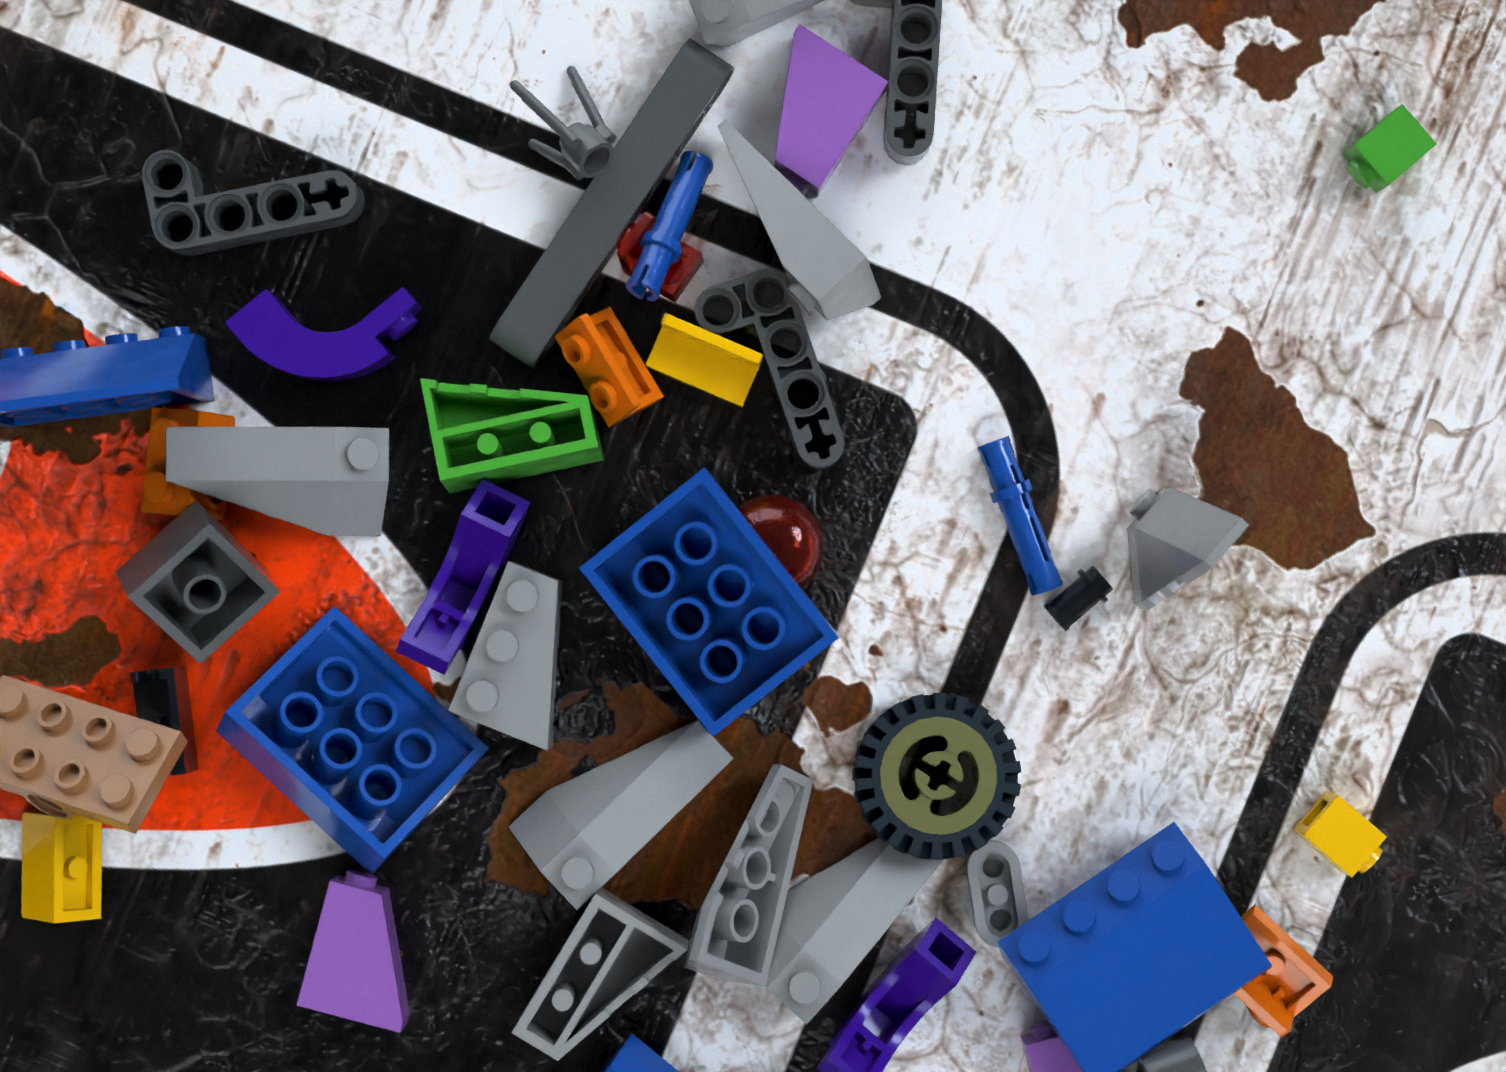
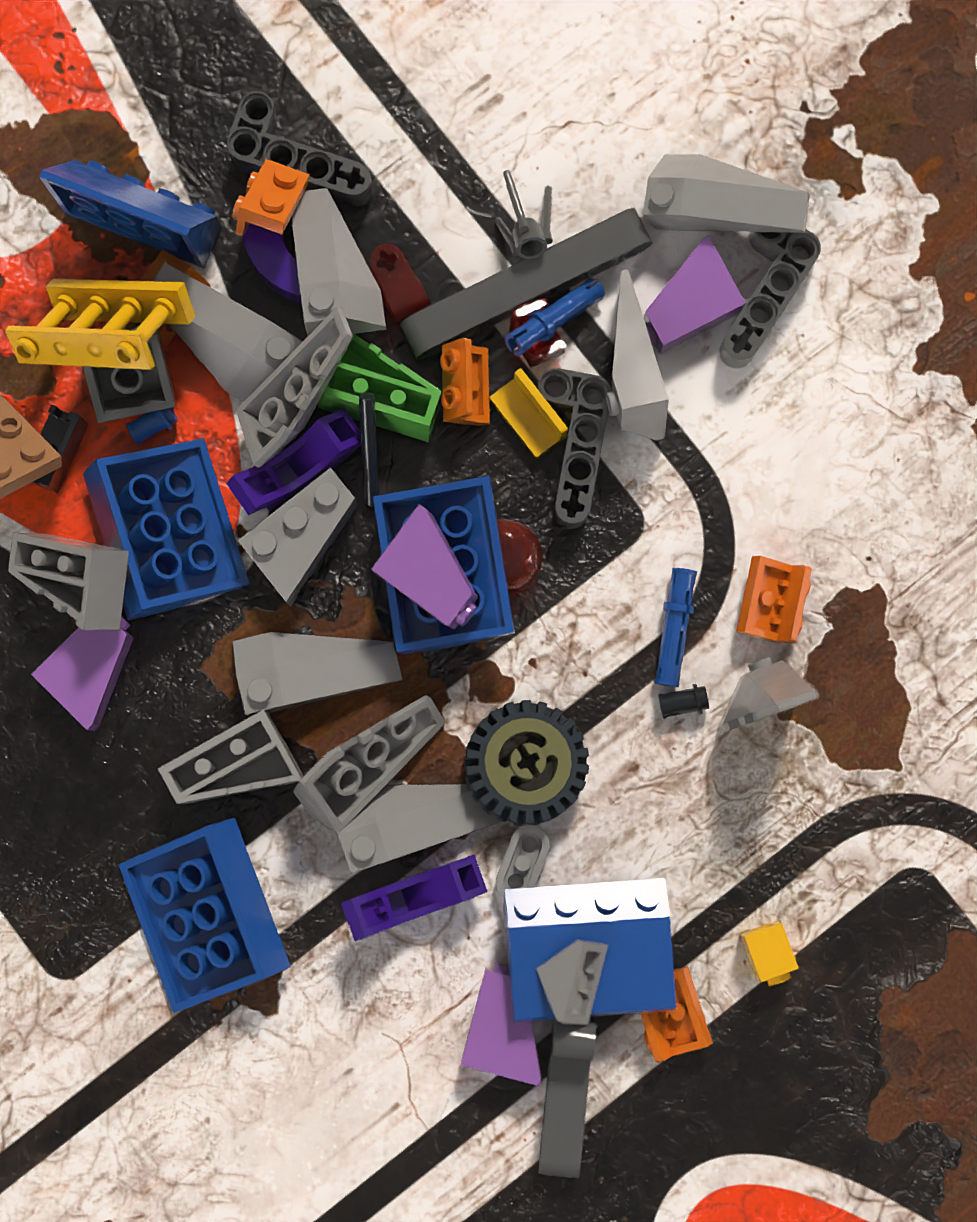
camera: 30 degrees right, 5 degrees down
none -> yellow fence [5,279,196,370]
none -> light grey wedge [8,532,129,630]
none -> blue pin [126,408,178,445]
none -> orange bracket [232,159,310,237]
none -> light grey wedge [236,307,353,468]
none -> light grey wedge [292,188,386,336]
none -> black bar [359,393,379,506]
none -> clear red piece [370,244,431,323]
none -> medium lavender slope [371,504,478,629]
none -> light grey slope [536,940,608,1025]
none -> orange bracket [736,556,812,643]

